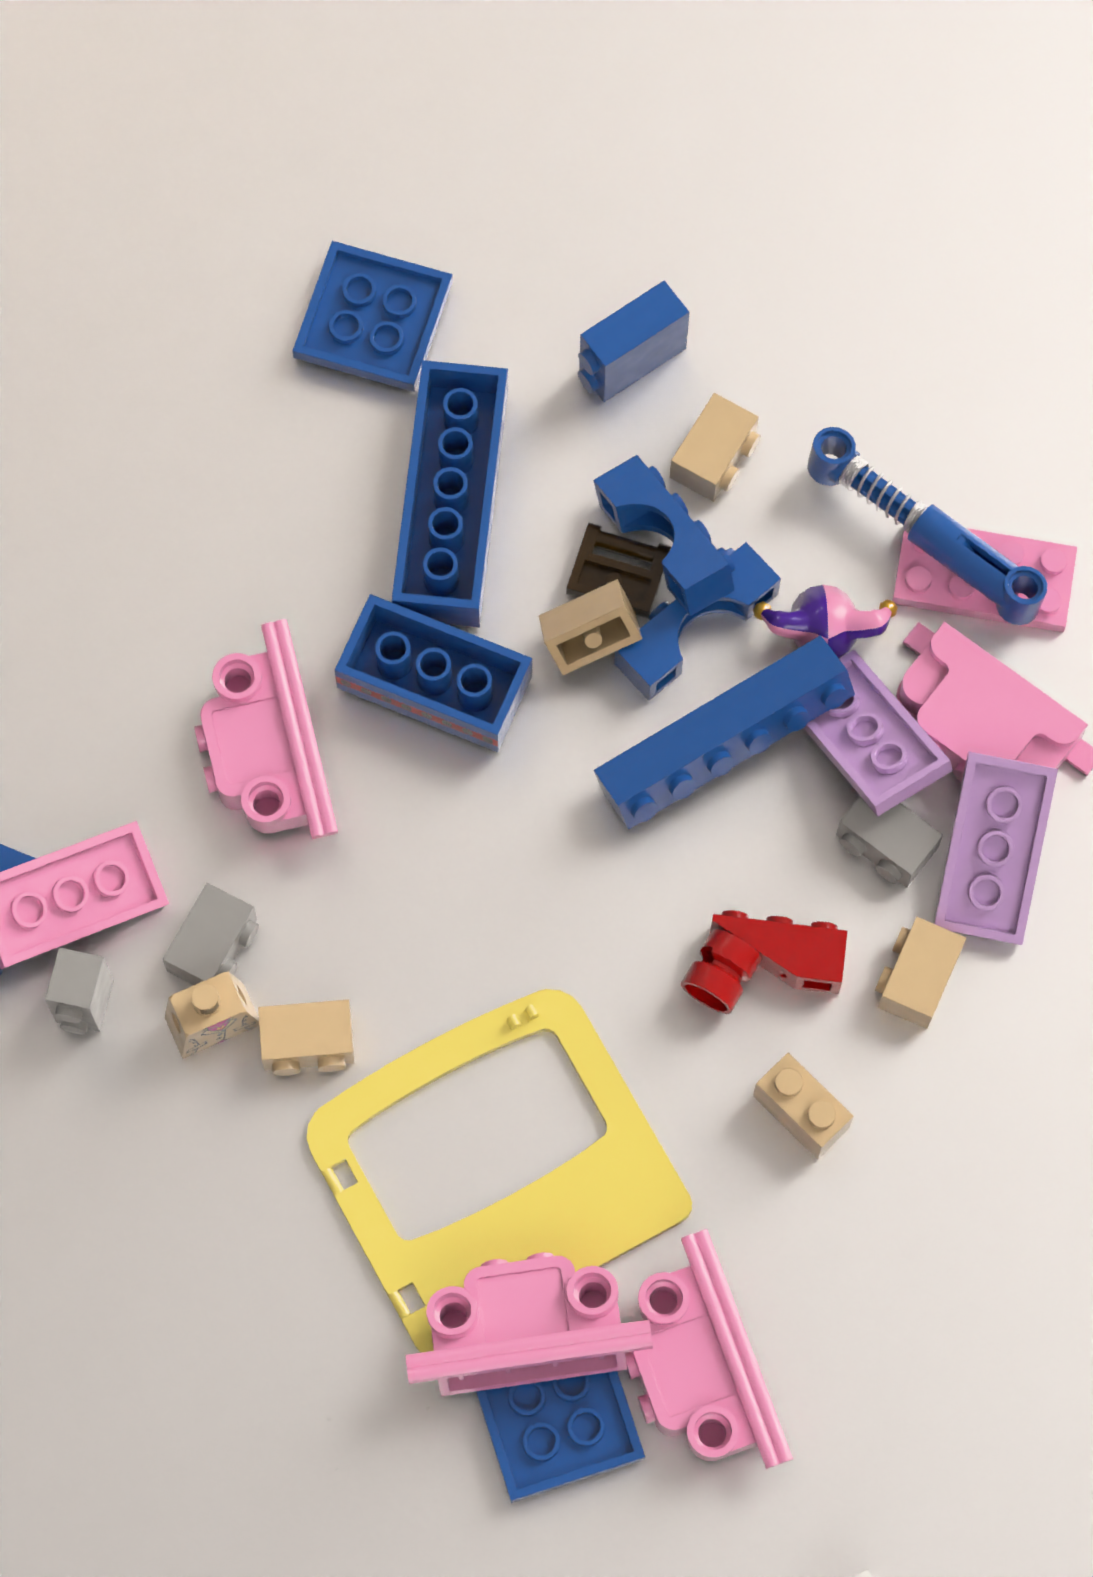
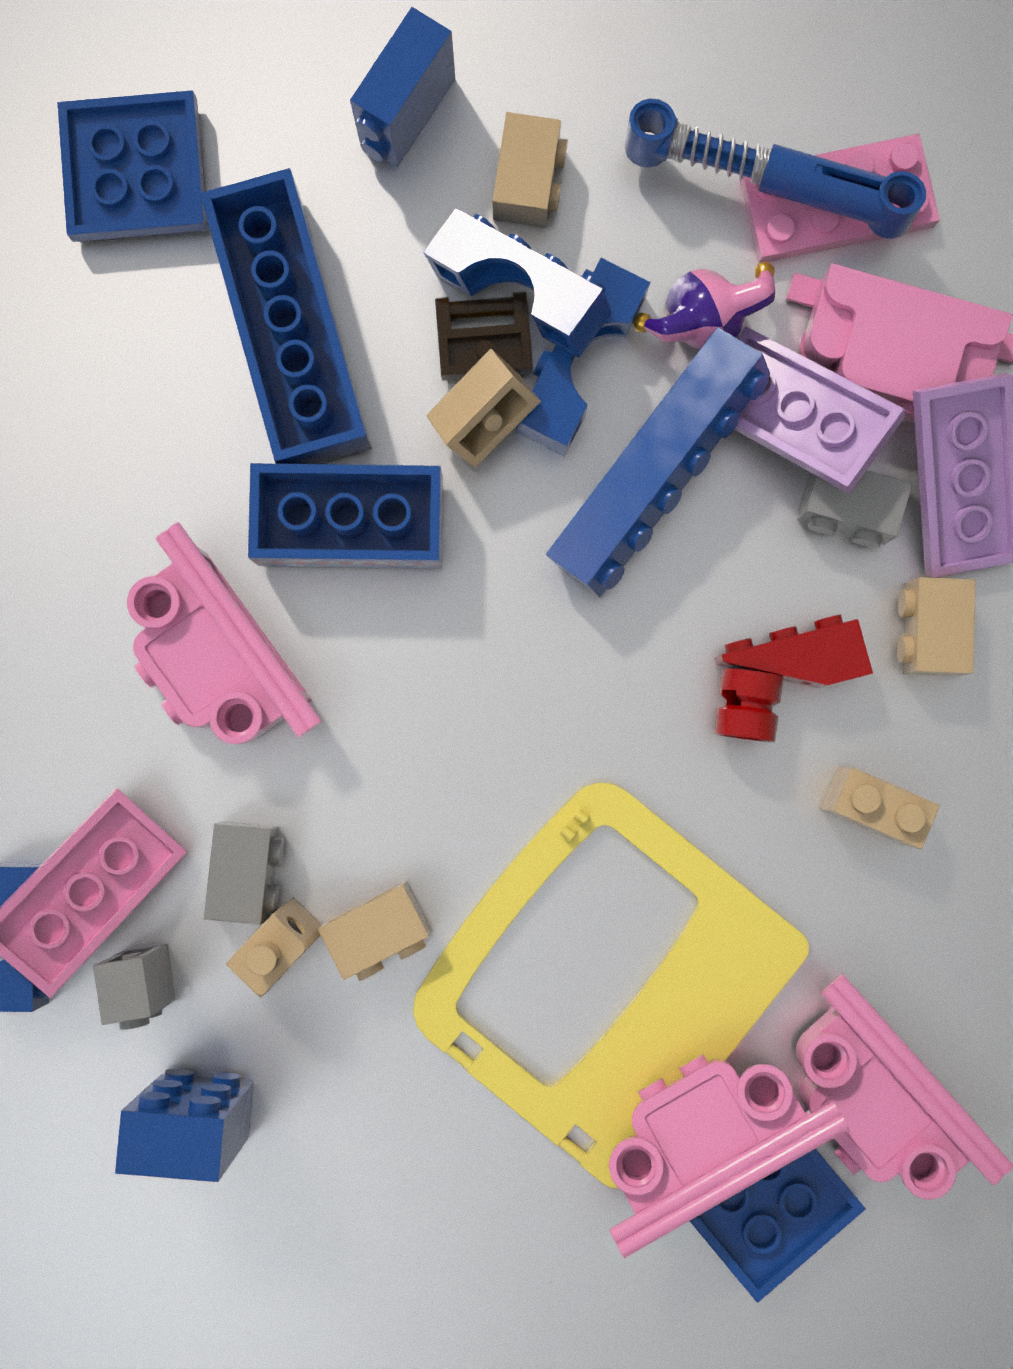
camera: 20 degrees left, 15 degrees up
none -> blue piece [115,1069,254,1182]

